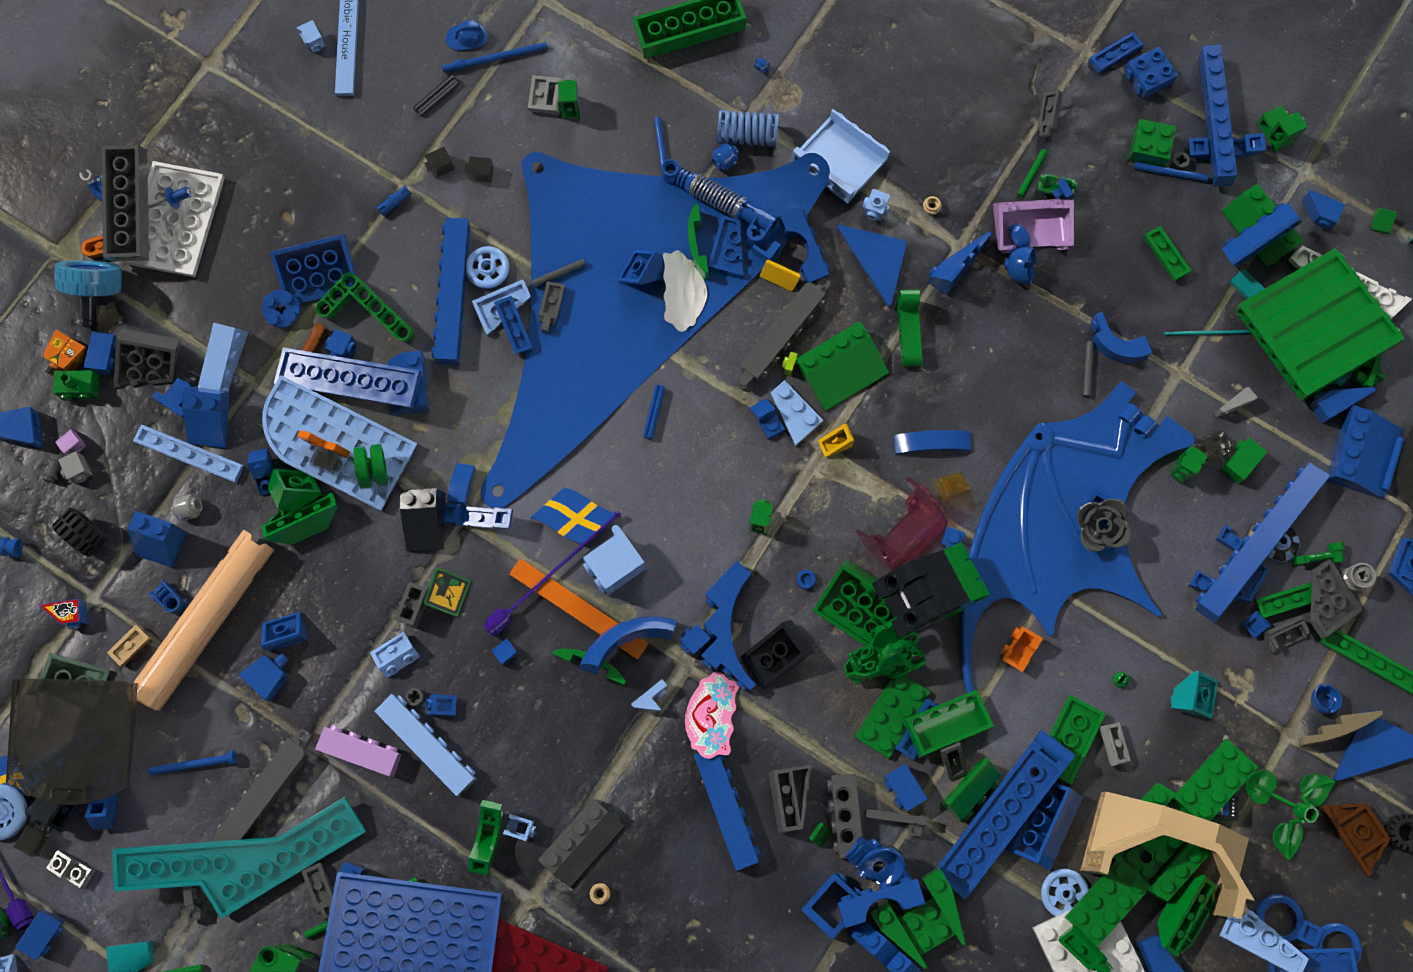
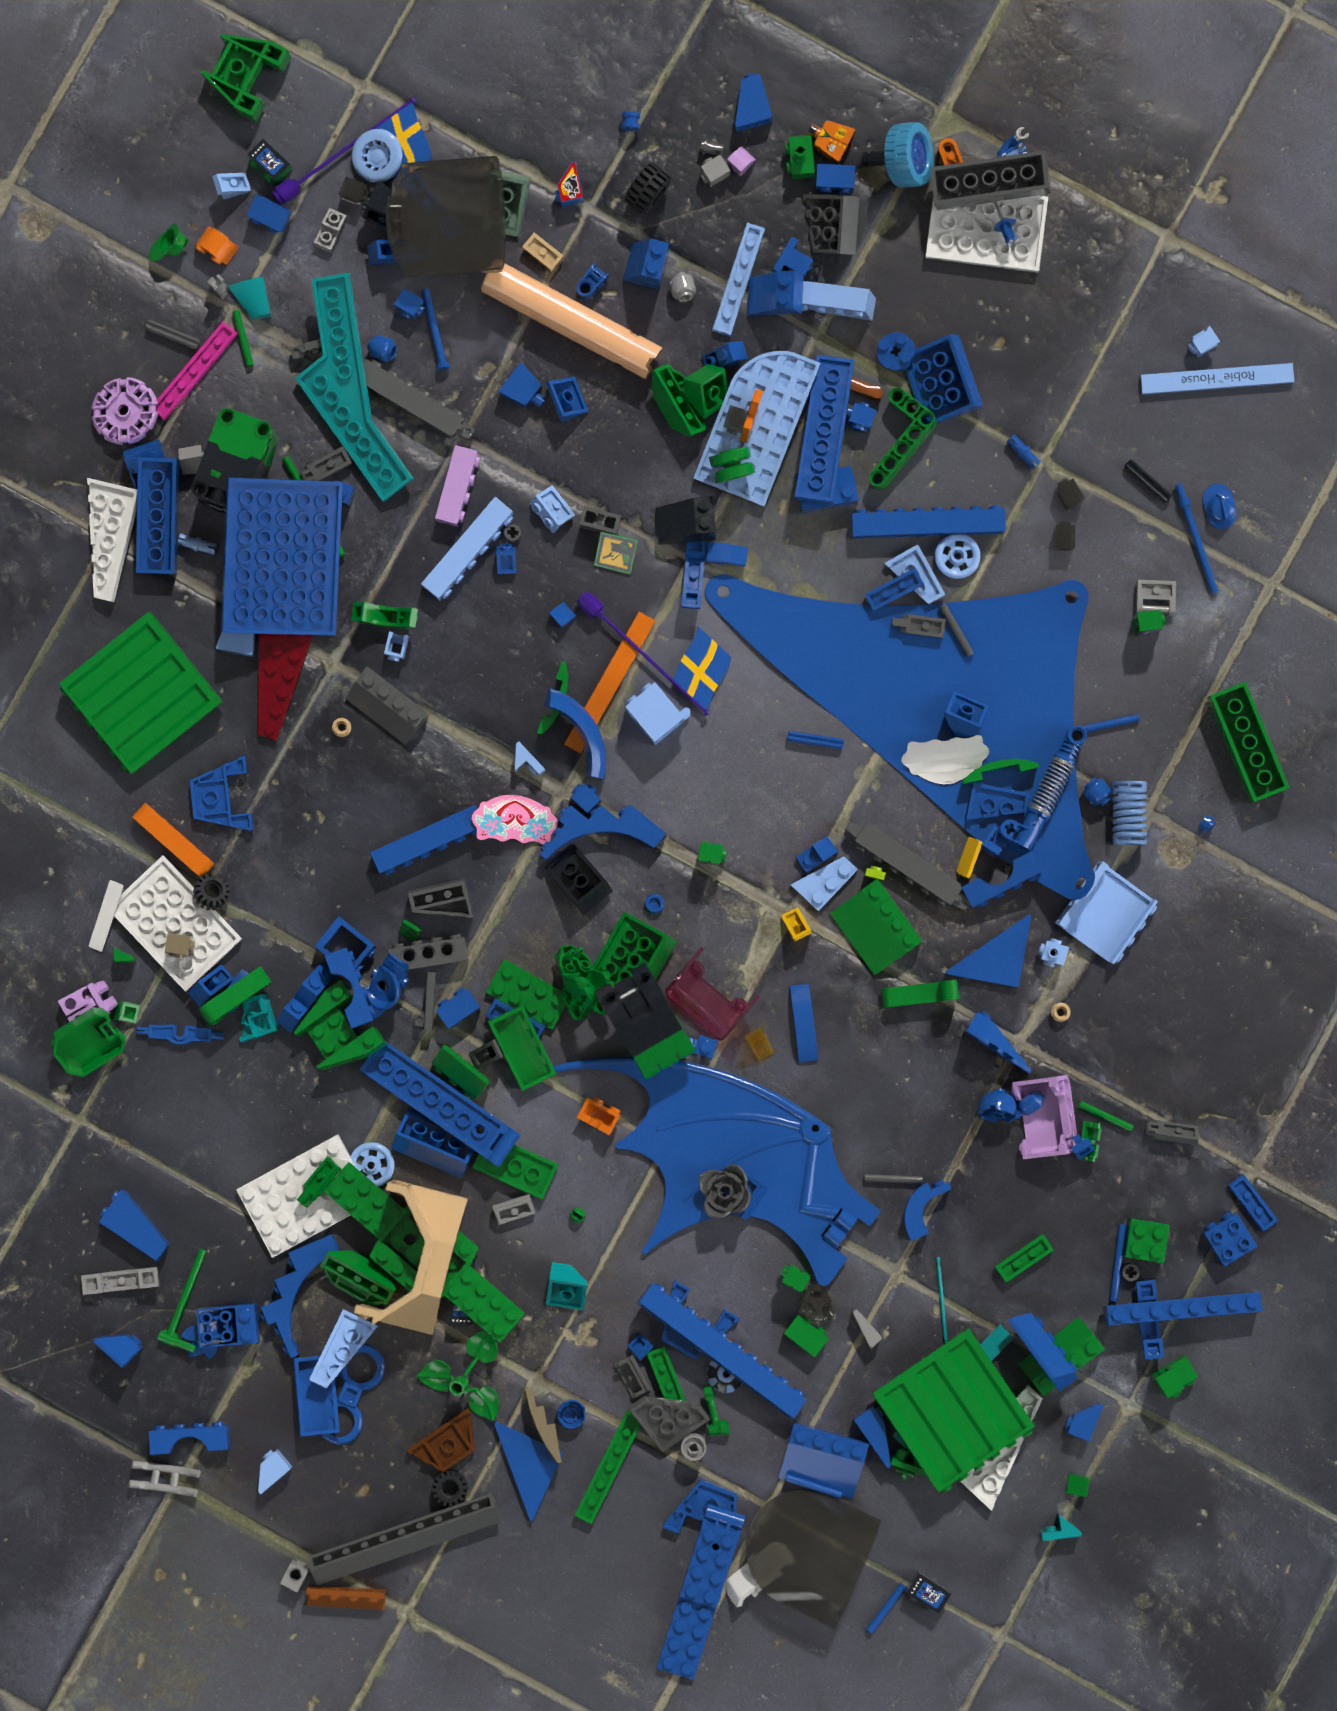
camera: 85 degrees right, 10 degrees up
none -> blue head [367,335,397,362]
none -> blue brick [394,289,425,320]

